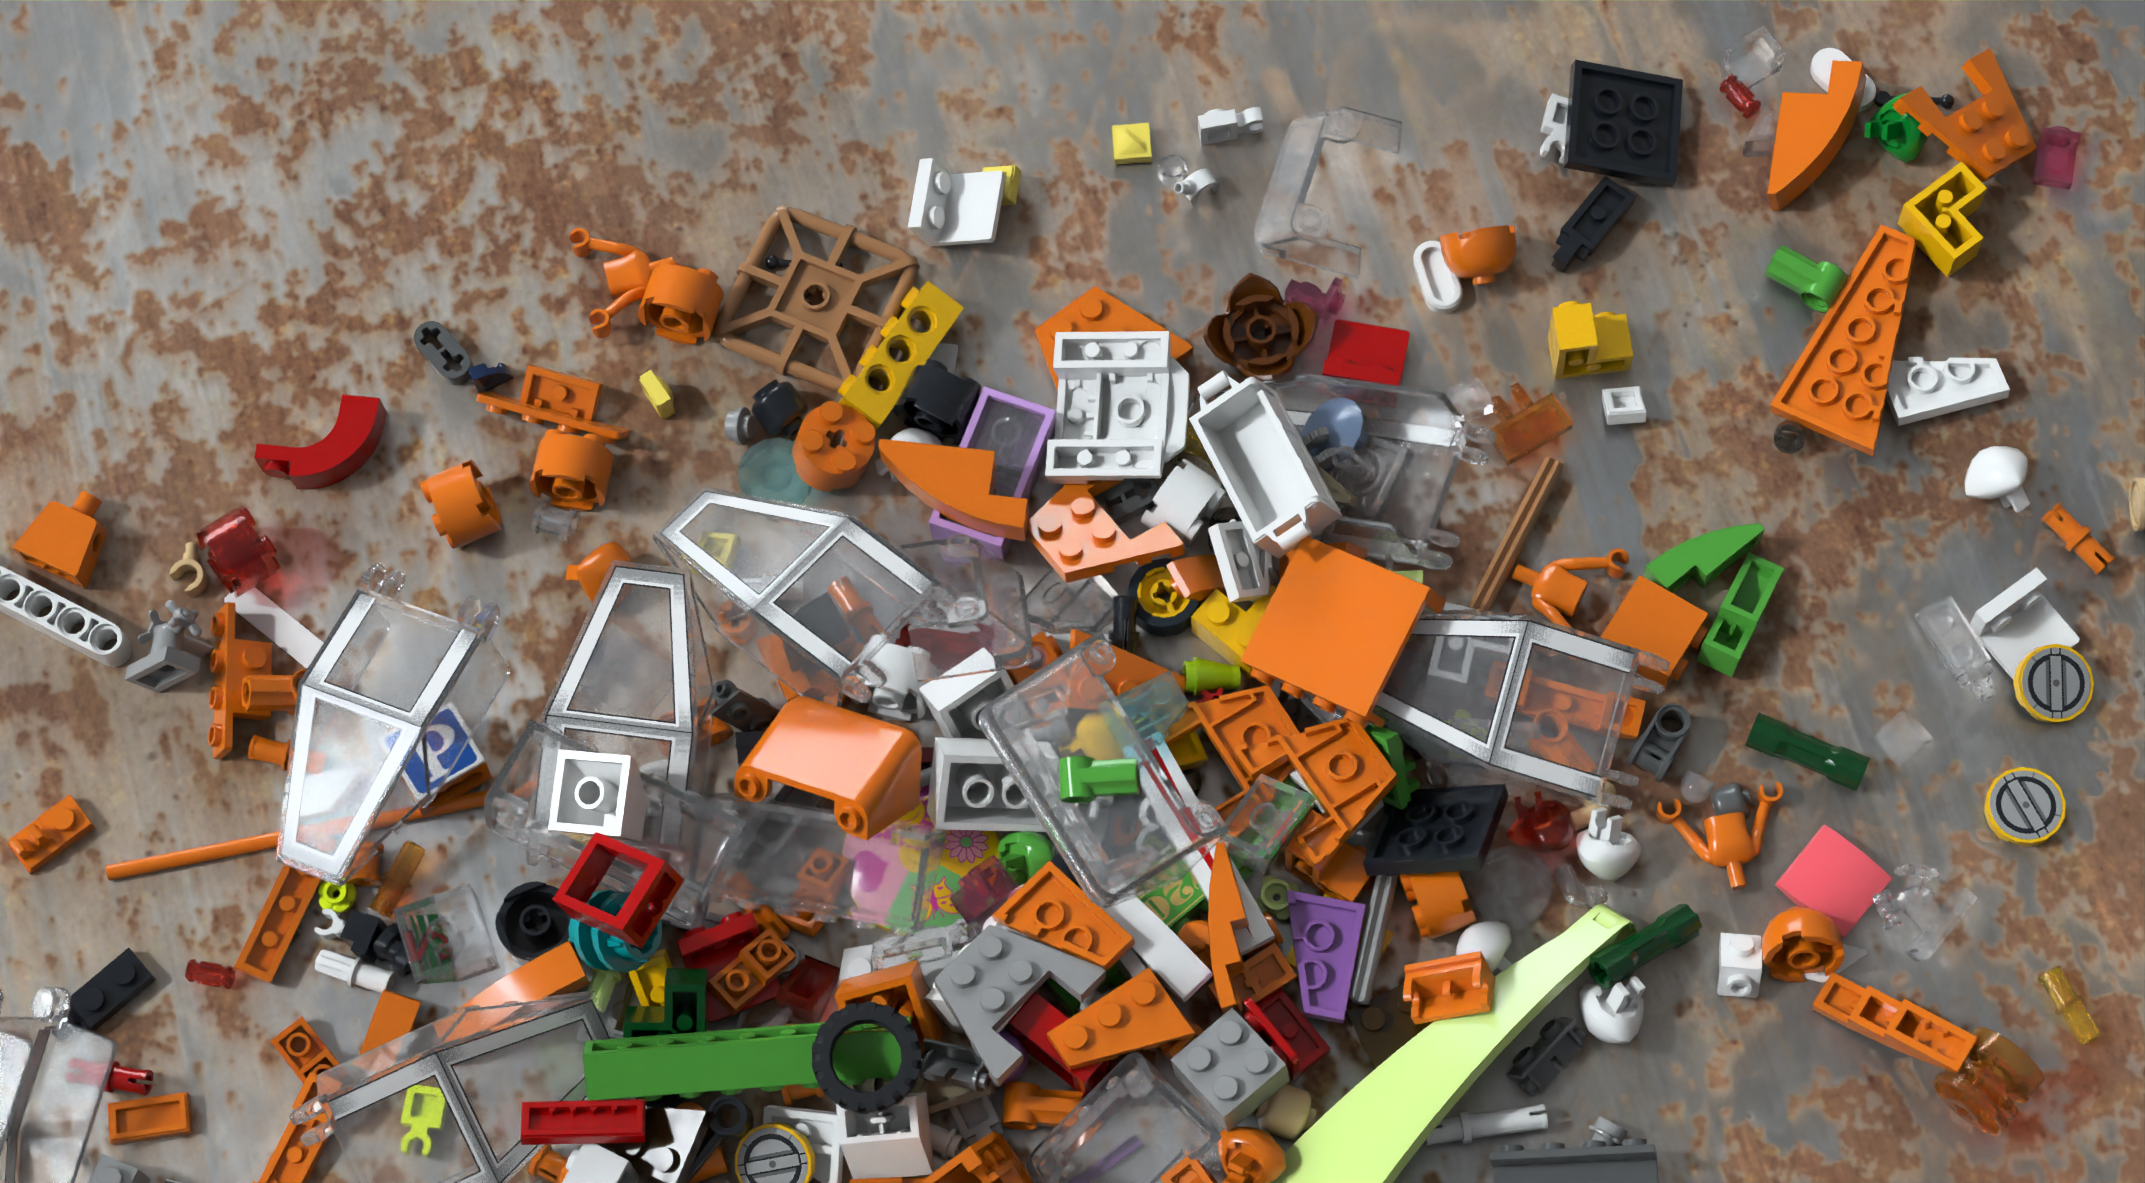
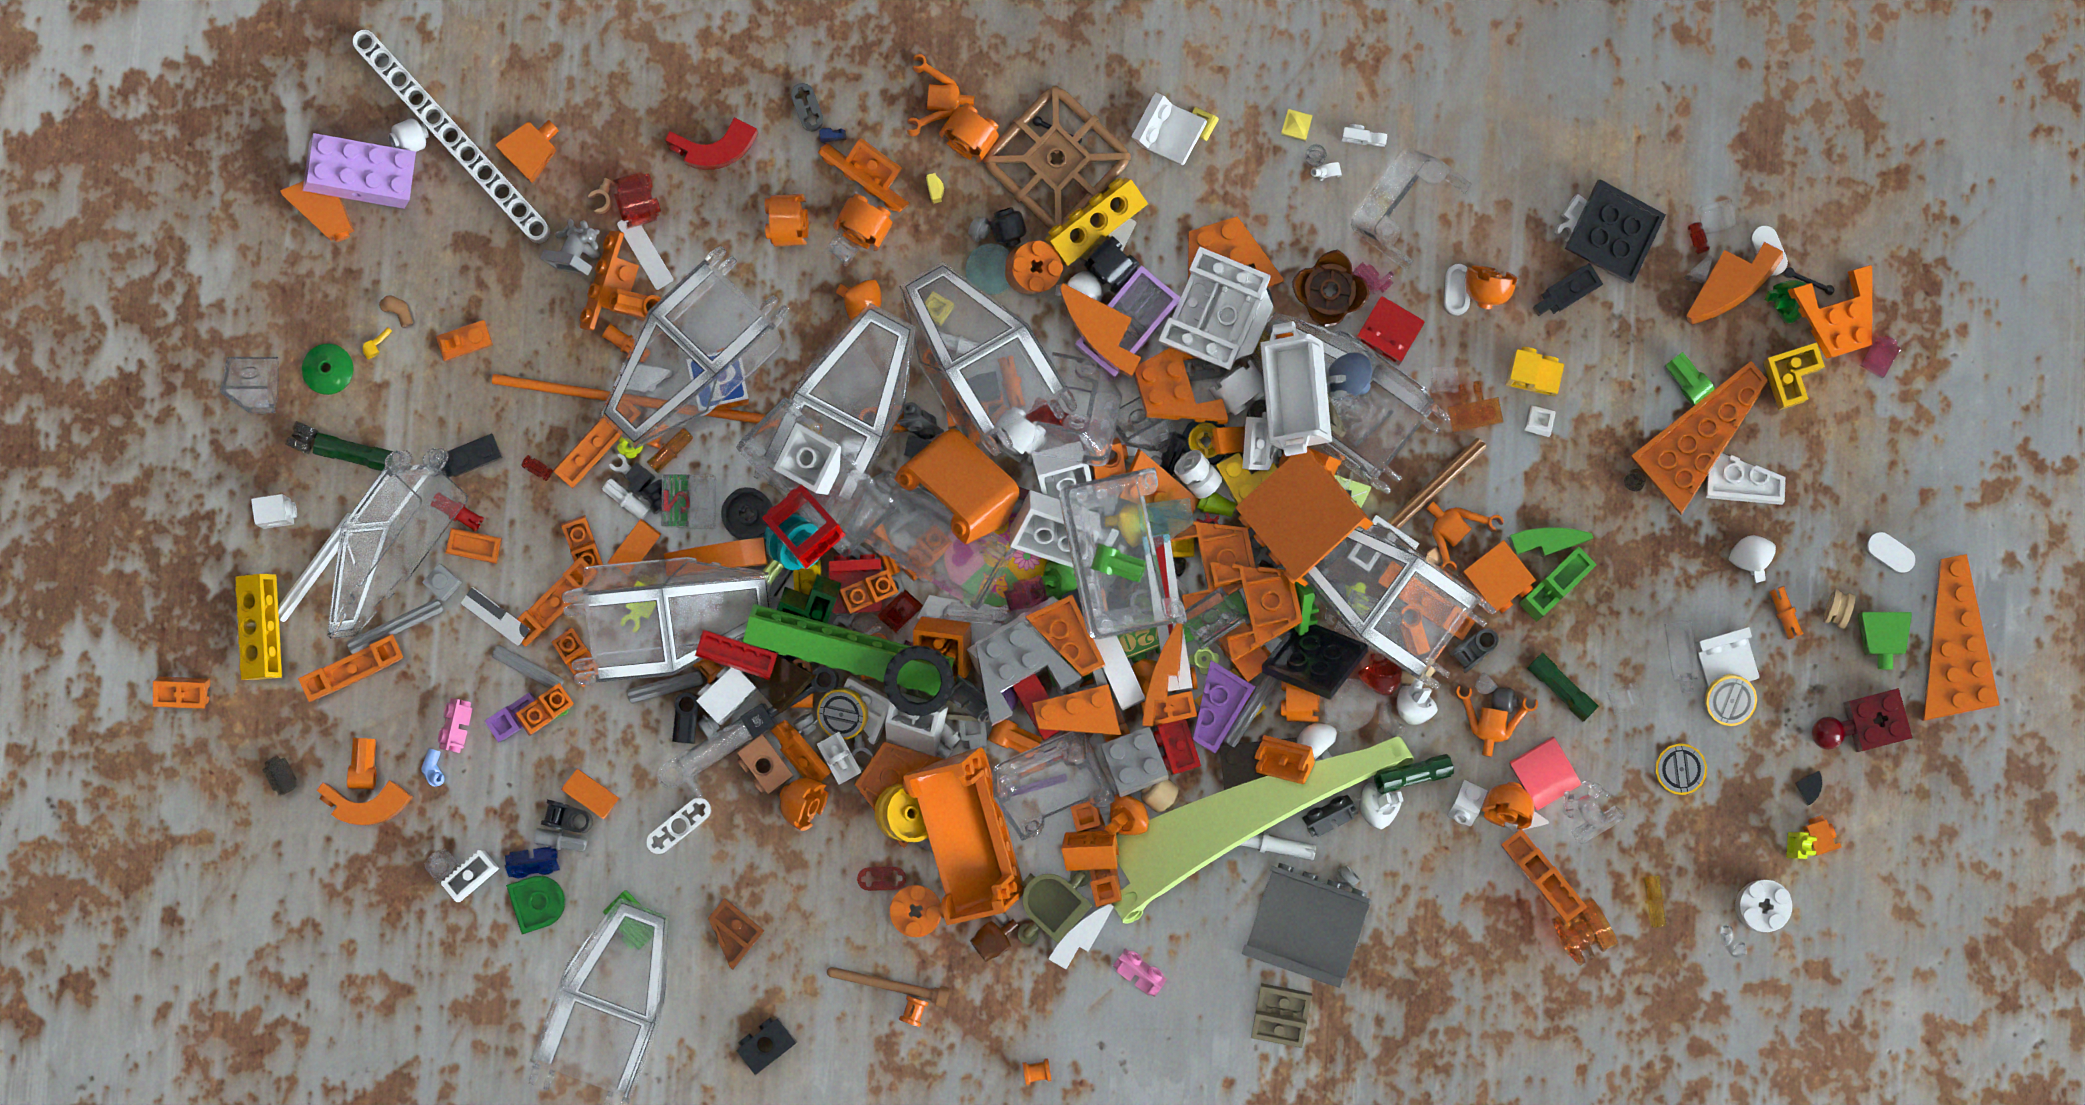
camera: 10 degrees right, 15 degrees up
none -> white wheel [1174,450,1222,499]

